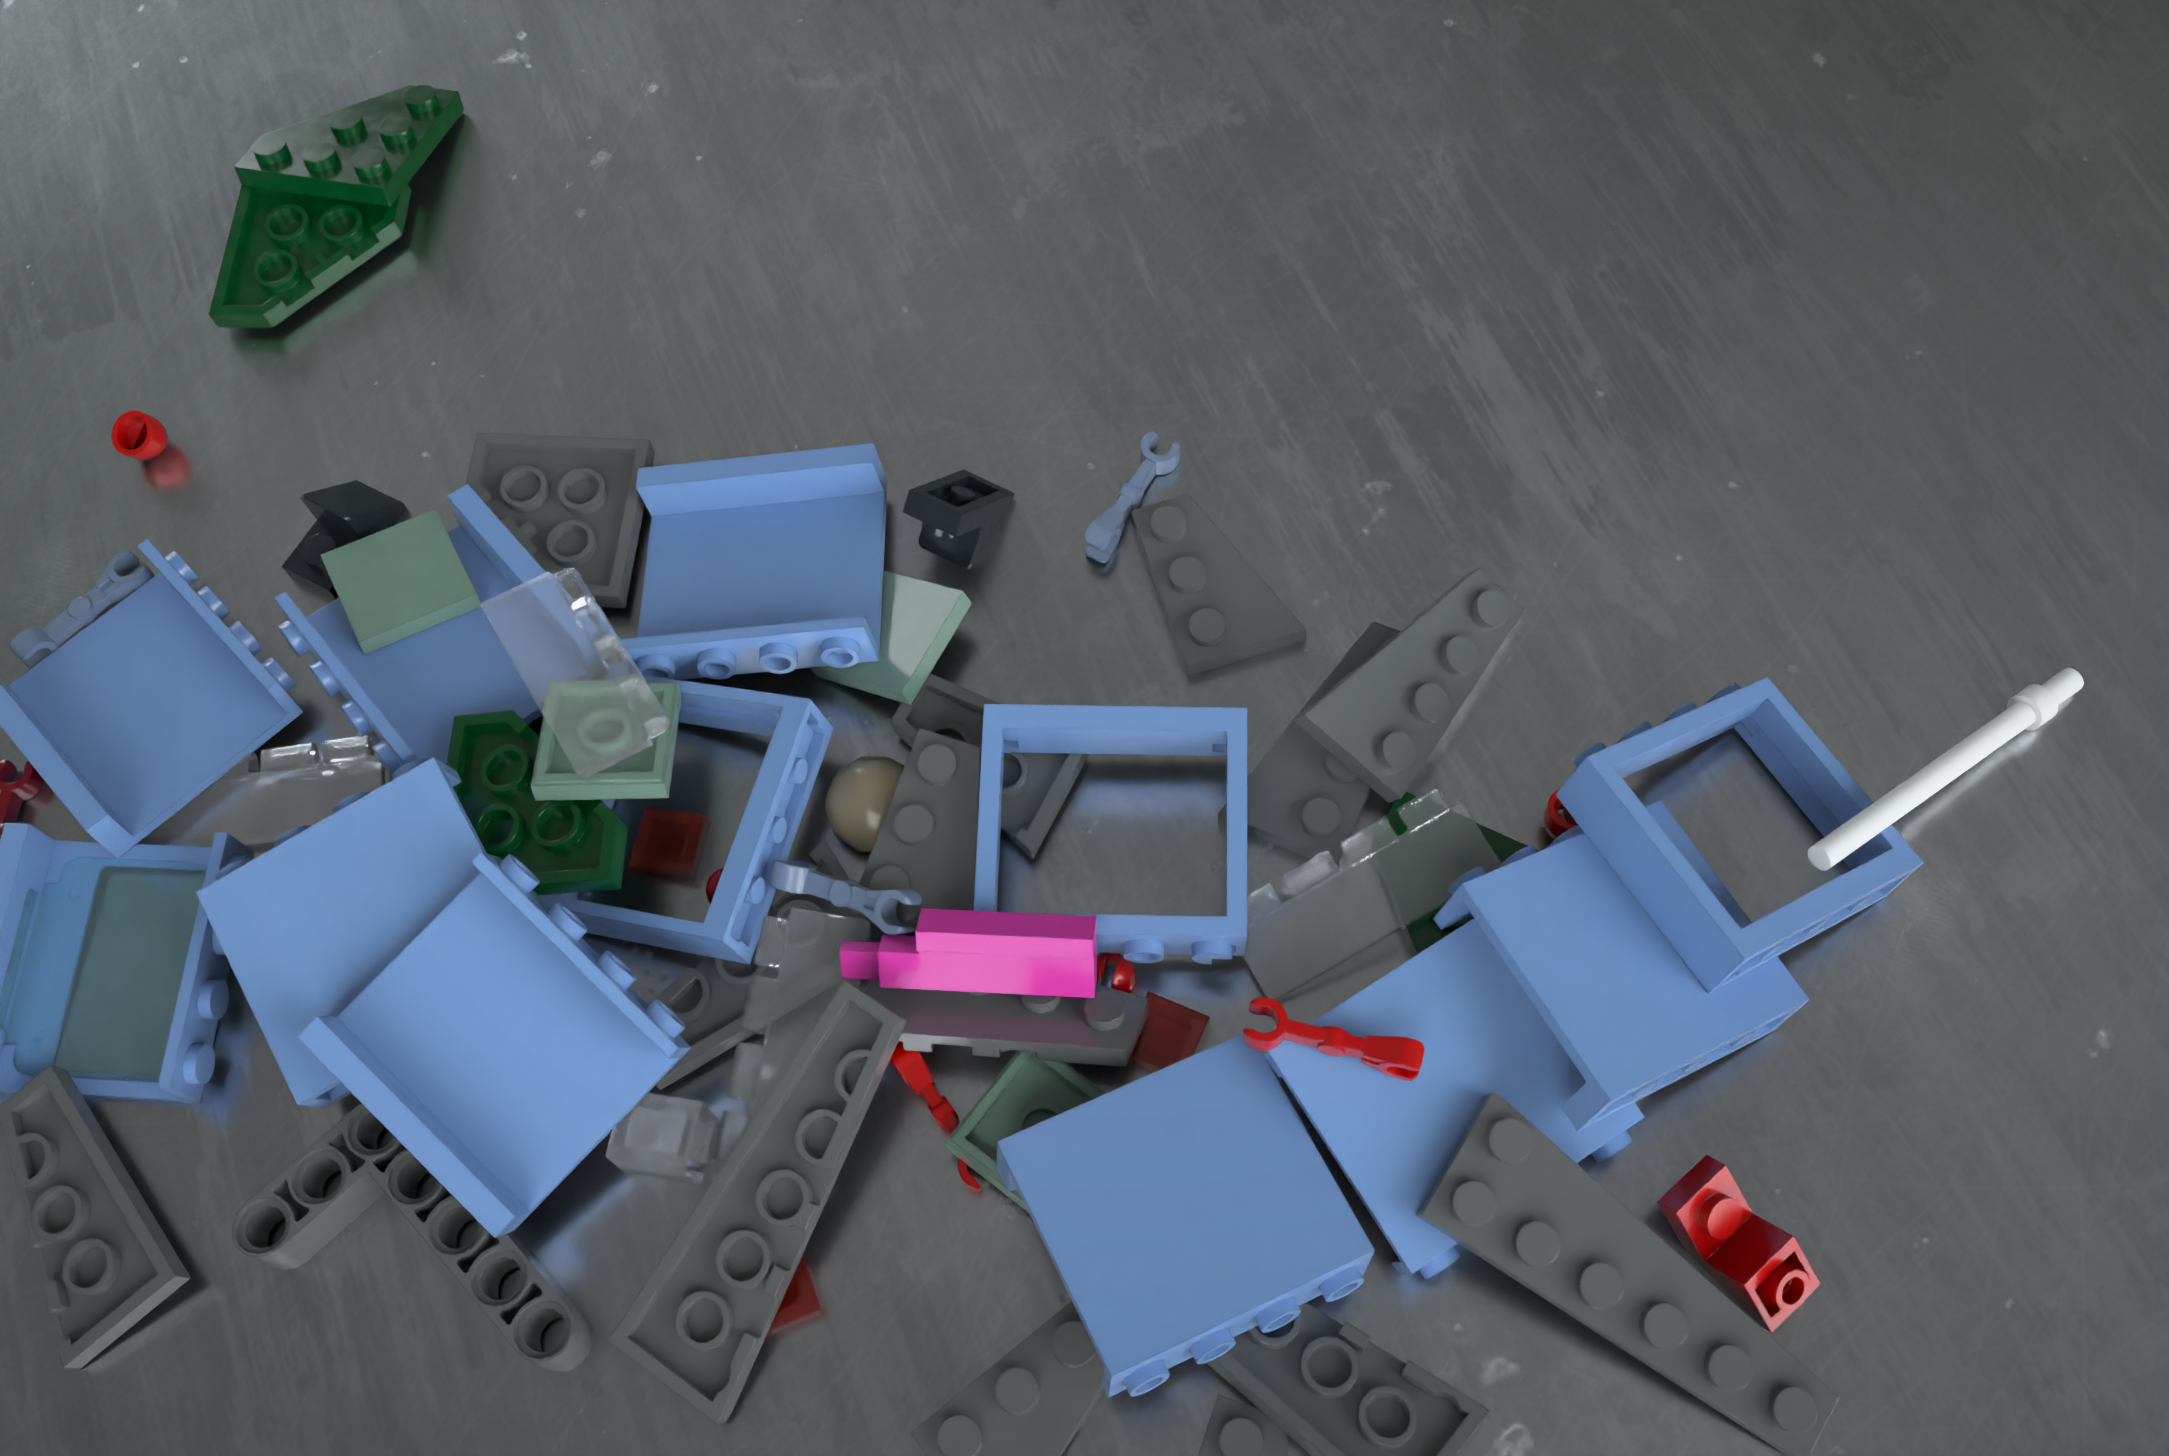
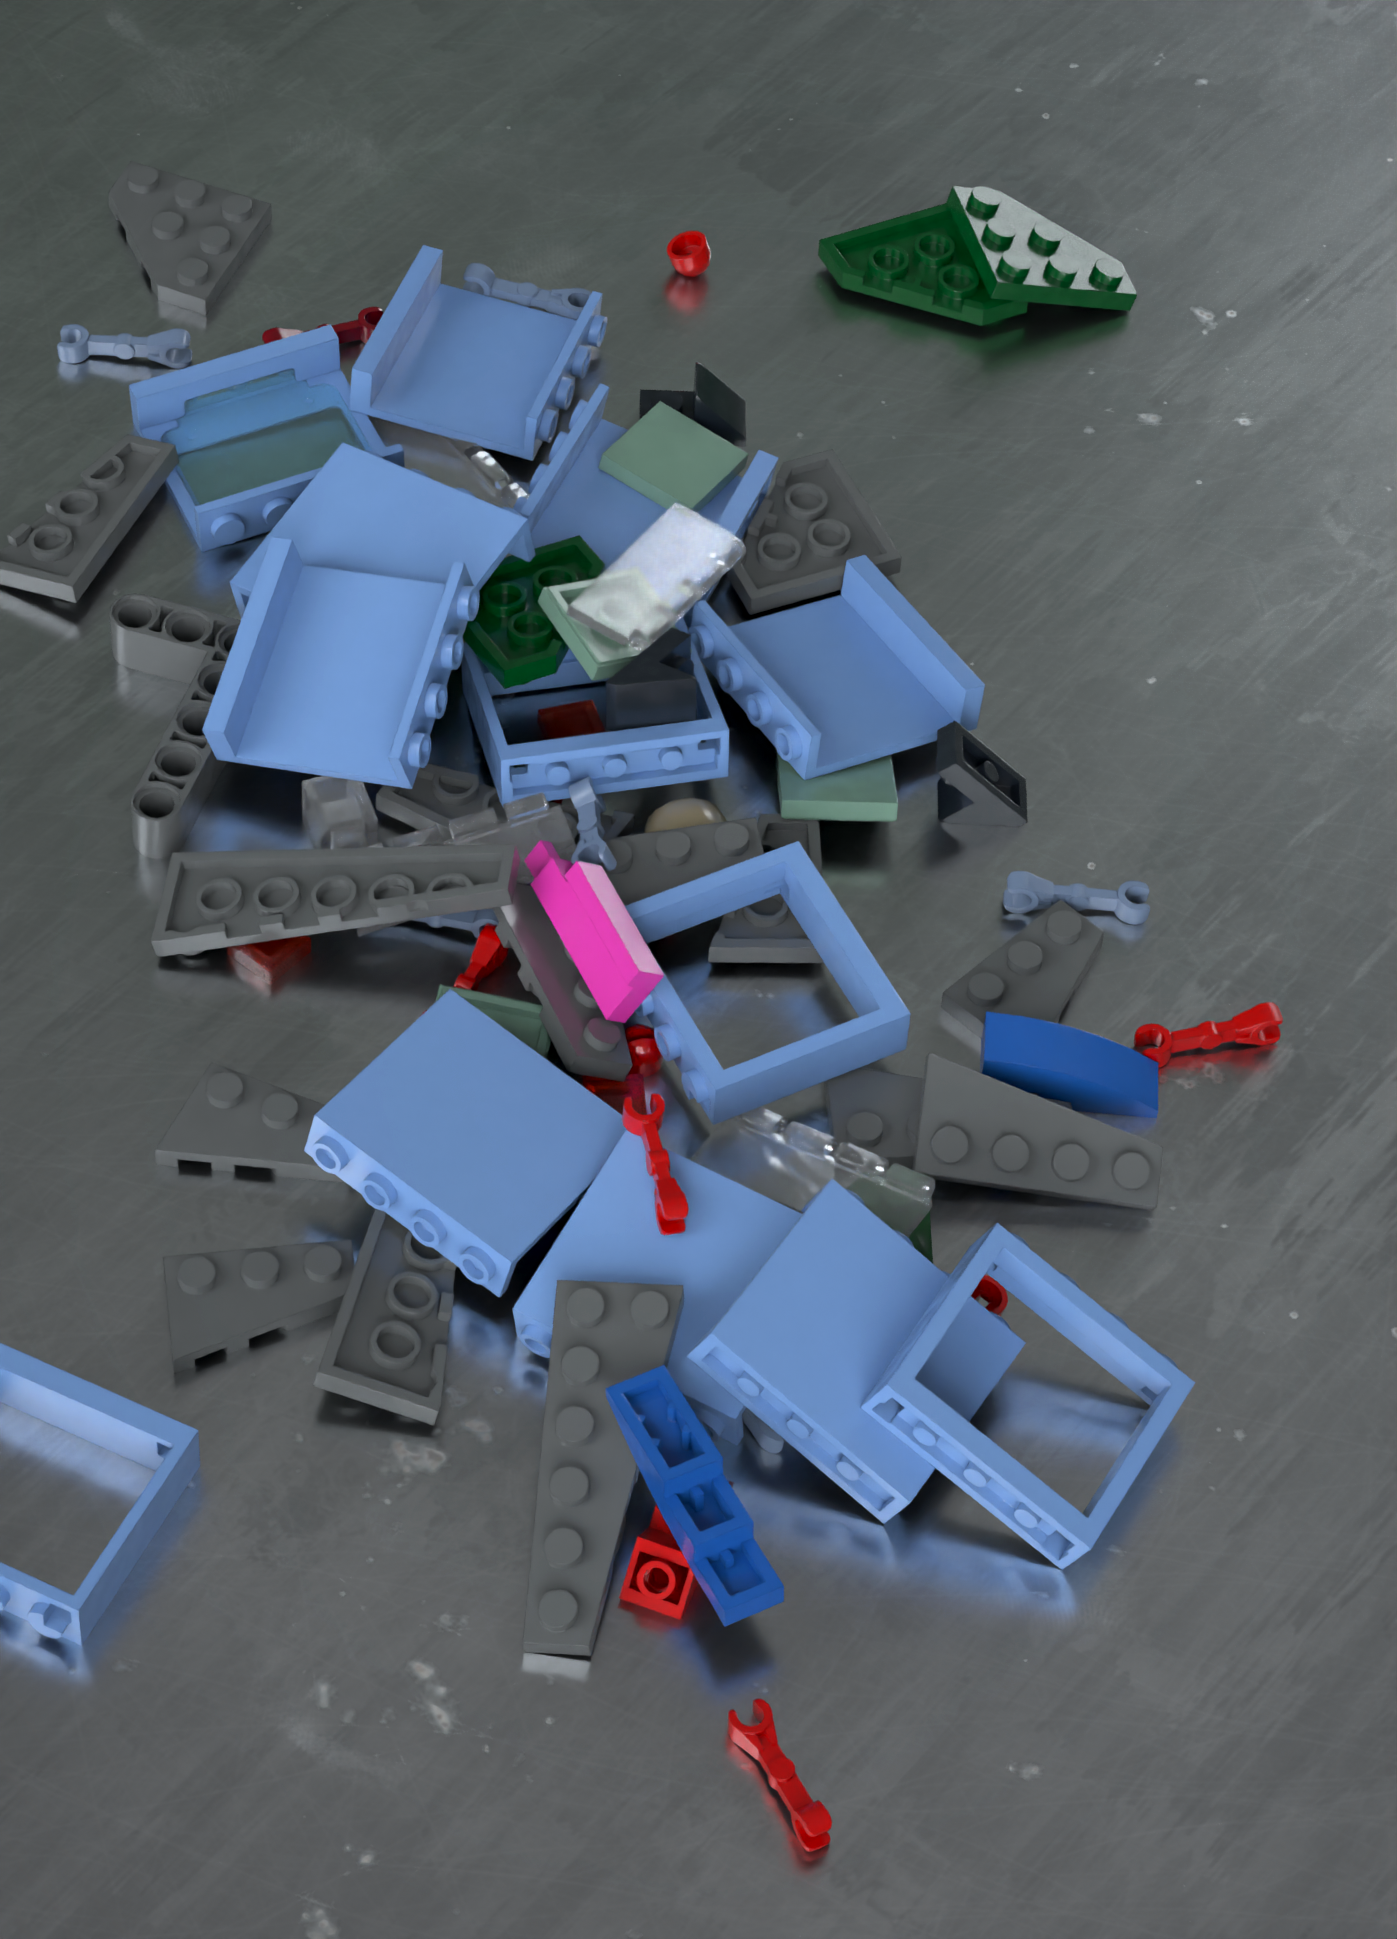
camera: 50 degrees right, 15 degrees down
white bar [1808,668,2084,871] -> none
none -> black slope [606,627,697,731]
none -> blue slope [606,1365,784,1627]
none -> red piece [728,1698,832,1852]
none -> blue slope [980,1012,1159,1118]
none -> red piece [1134,1002,1283,1068]

